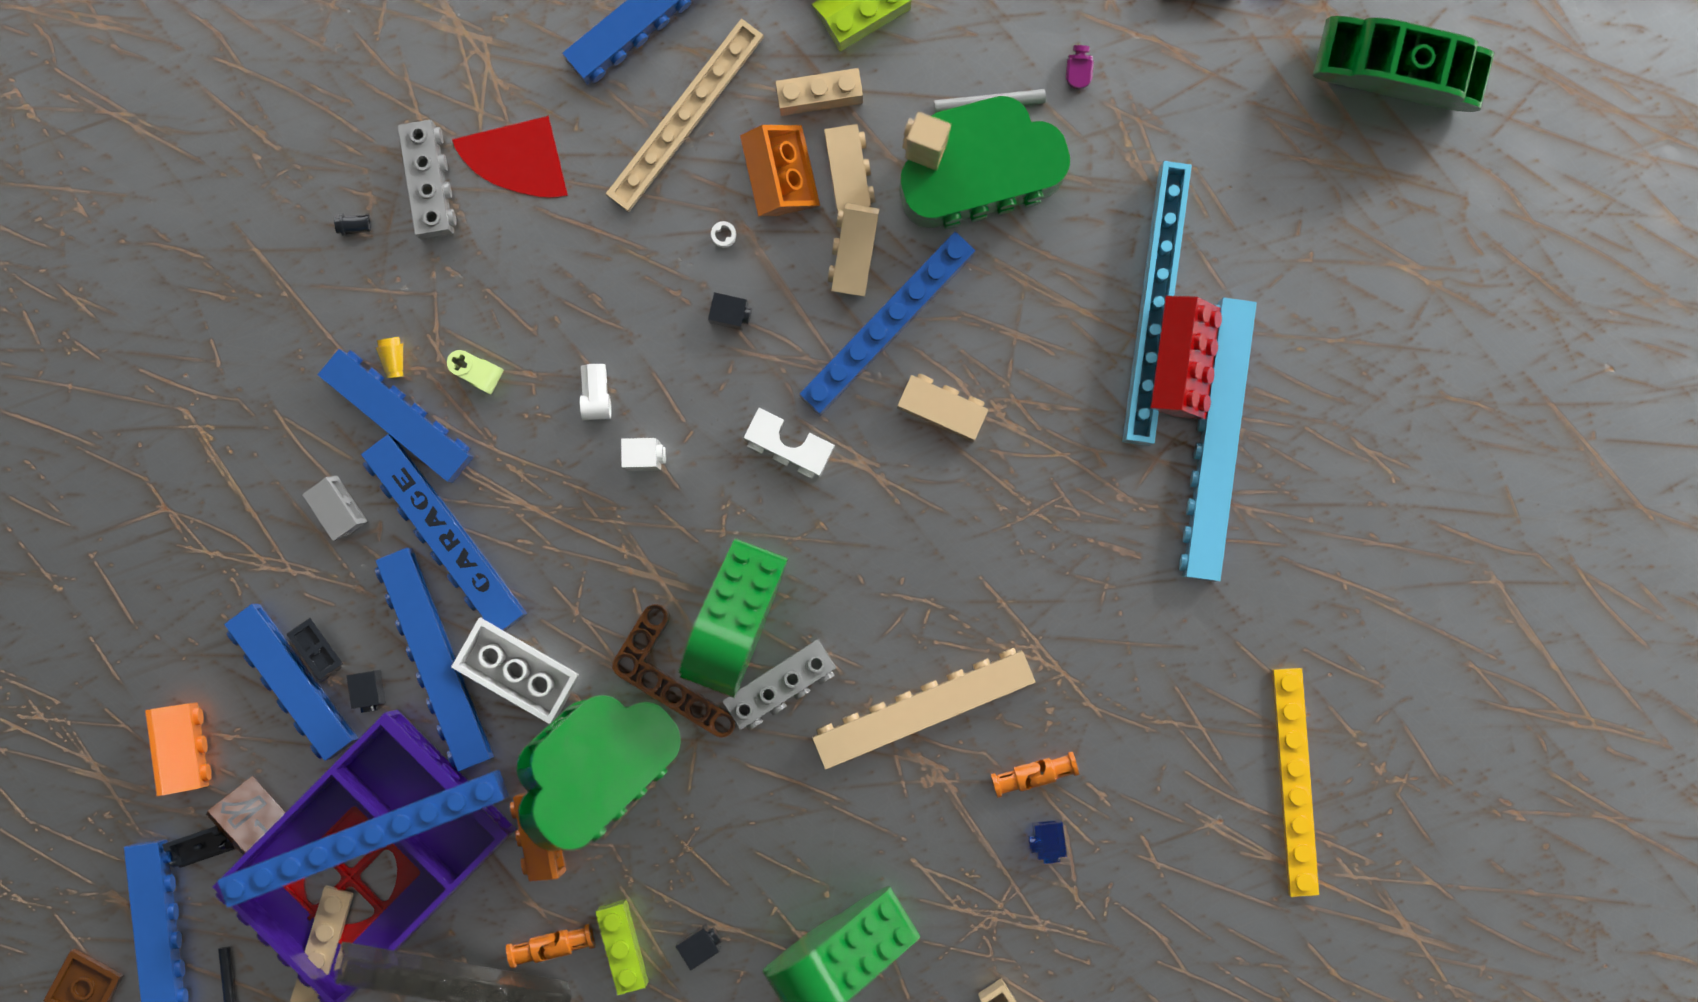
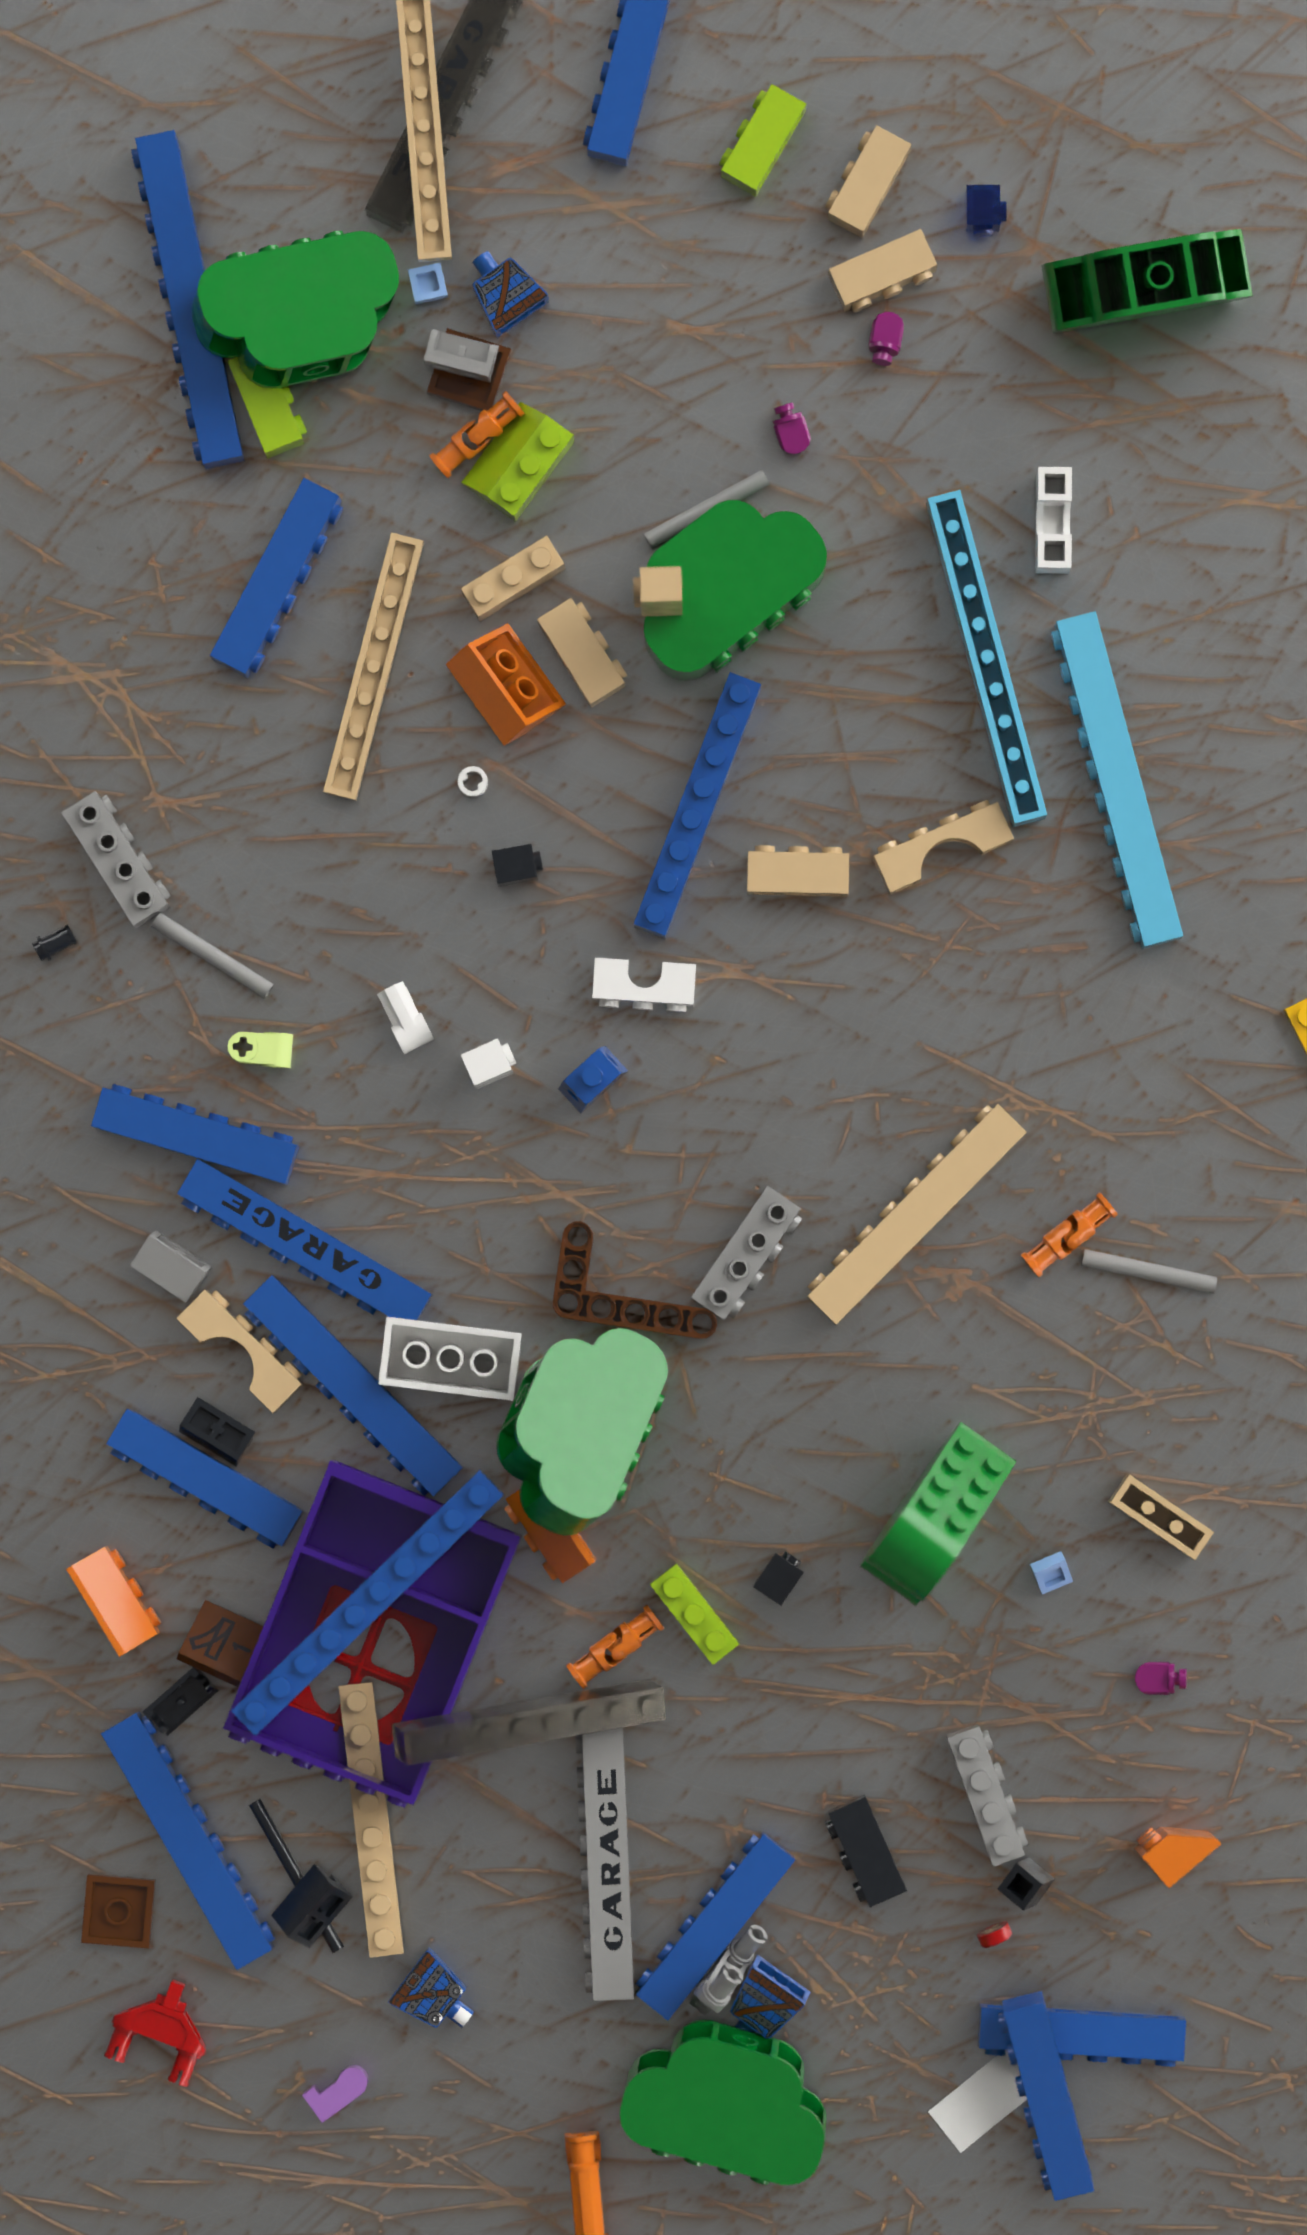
camera: 15 degrees left, 0 degrees up
black brick [346,670,386,713] -> none
yellow cone [375,337,403,378] -> none
red sticker [452,116,568,197] -> none
green brick [679,538,789,698] -> none
tan brick [828,203,879,297] -> none
clear blue brick [1029,819,1067,864] -> none
red brick [1151,296,1222,419] -> none
none -> light grey piece [151,912,274,998]
none -> tan arch [176,1290,304,1413]
none -> blue torso [558,1046,628,1114]
none -> magenta arm [868,312,904,366]
none -> tan arch [873,800,1014,895]
none -> white arch [1035,467,1072,574]
none -> light grey piece [1081,1249,1217,1294]

